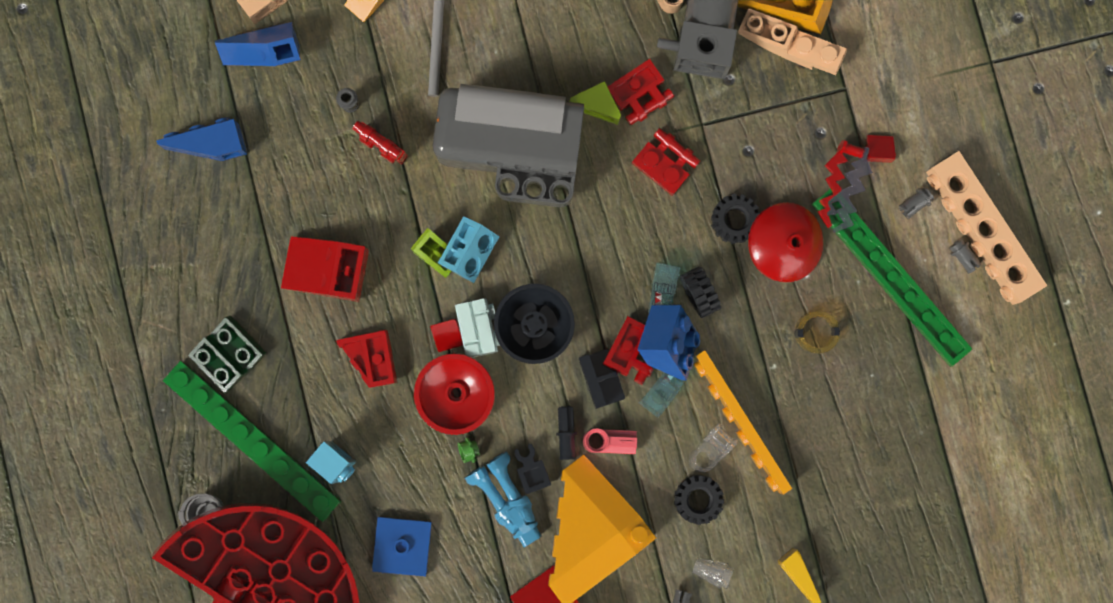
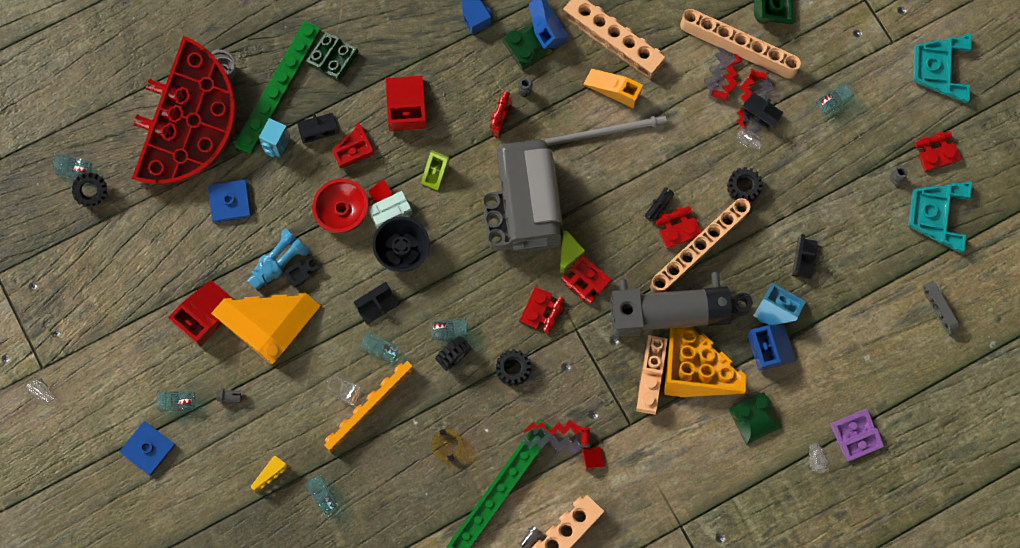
camera: 75 degrees right, 10 degrees down
medium azure brick [438,216,499,283] -> none
bright green plate [458,437,479,463] -> none
black axle [556,406,577,460] -> none
coral piece [582,428,637,454] -> none
red plate [603,316,654,385] -> none
blue slope [637,305,700,380] -> none
black tyre [674,475,724,525] -> none
clear cone [692,558,734,589] -> none
red dish [748,202,823,282] -> none
dark grey pin [898,187,934,219] -> none
none -> black panel [297,113,339,144]
none -> clear light blue leg [305,474,338,515]
none -> dark green slope [502,23,553,71]

